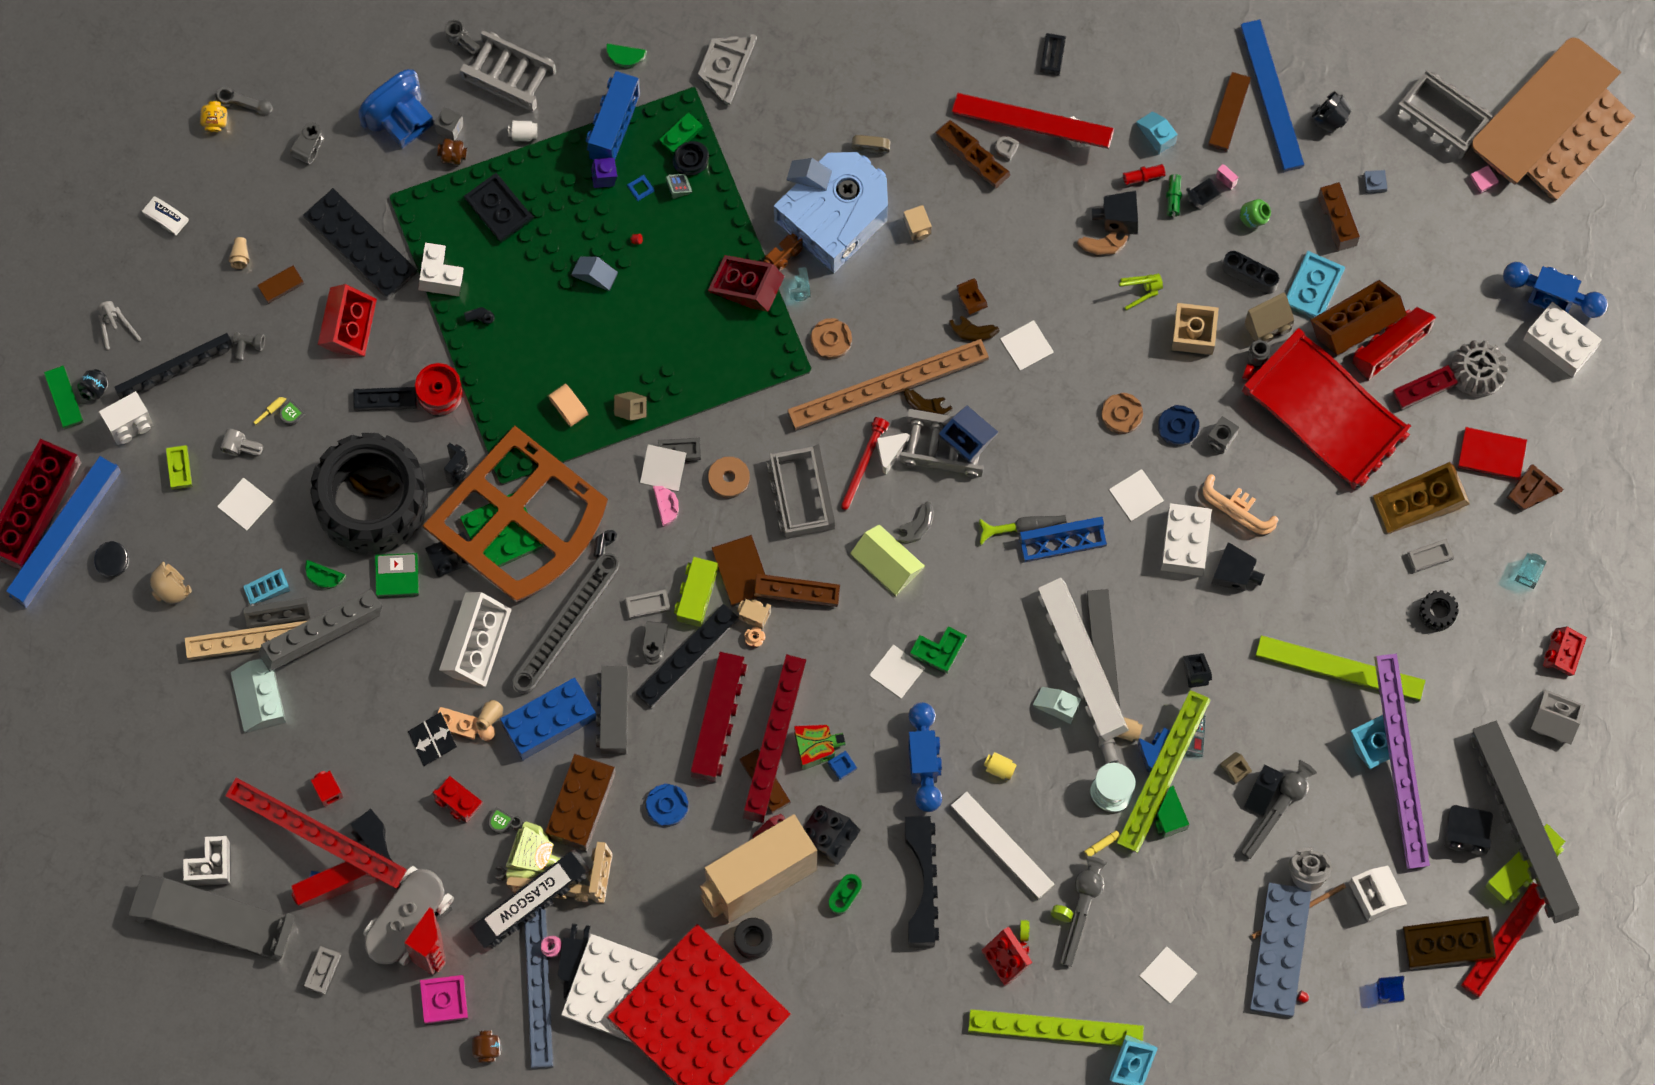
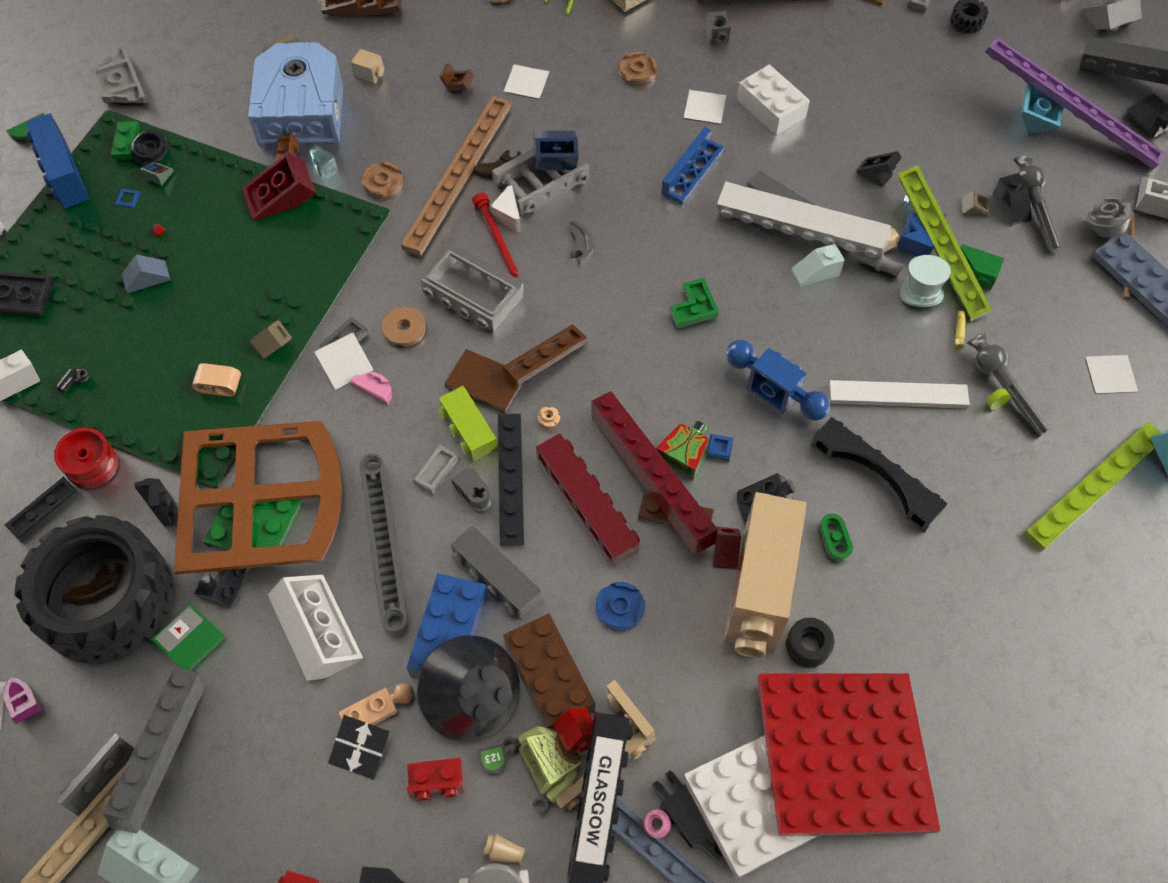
camera: 45 degrees left, 10 degrees down
medium azure slope [243,568,290,604] -> none
green tile [305,560,346,589] -> none
tan cone [476,700,503,731] -> none
dark purple brick [591,158,617,188] -> none
black arm [593,530,617,558] -> none
tan brick [737,599,771,630] -> none
sand blue slope [786,158,832,191] -> none
yellowish green slope [850,525,925,596] -> none
white sticker [870,645,925,699] -> none
dark brown piece [949,316,1000,341] -> none
piece [979,515,1067,545] -> none
red plate [981,927,1033,986] -> none
light yellow brick [984,752,1017,780] -> none
lime tile [1020,920,1029,942] -> none
dark blue tile [1158,405,1200,446] -> none
light nougat piece [1203,474,1278,535] -> none
black torso [1211,542,1265,591] -> none
lime tile [1255,635,1426,702] -> none
none -> plate [4,678,41,724]
none -> black cone [416,635,520,742]
none -> tan cone [482,834,525,865]
none -> red brick [553,708,593,752]

